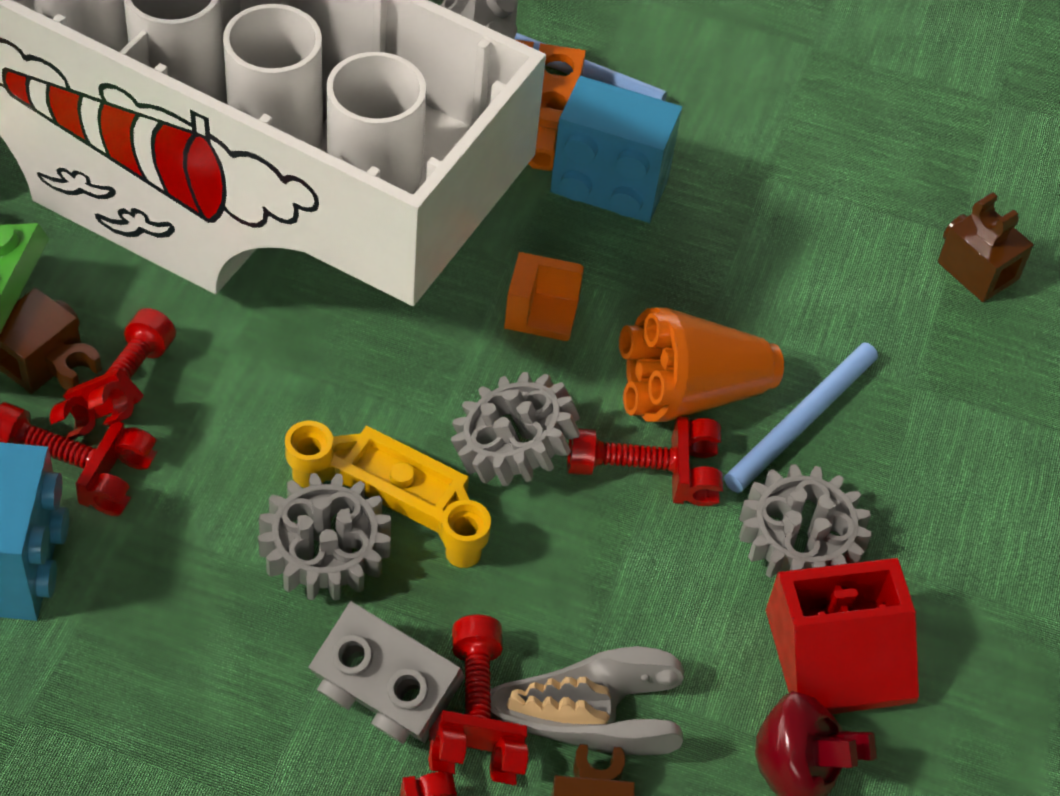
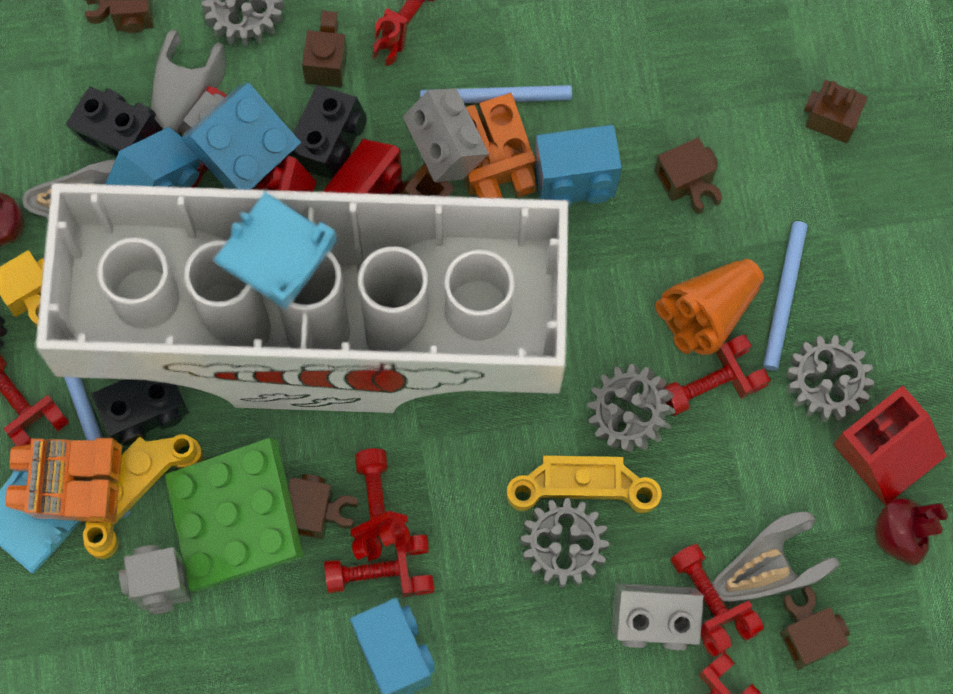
camera: 25 degrees left, 20 degrees up
orange panel [504,252,584,341] -> none
none -> reddish brown brick [654,137,722,215]

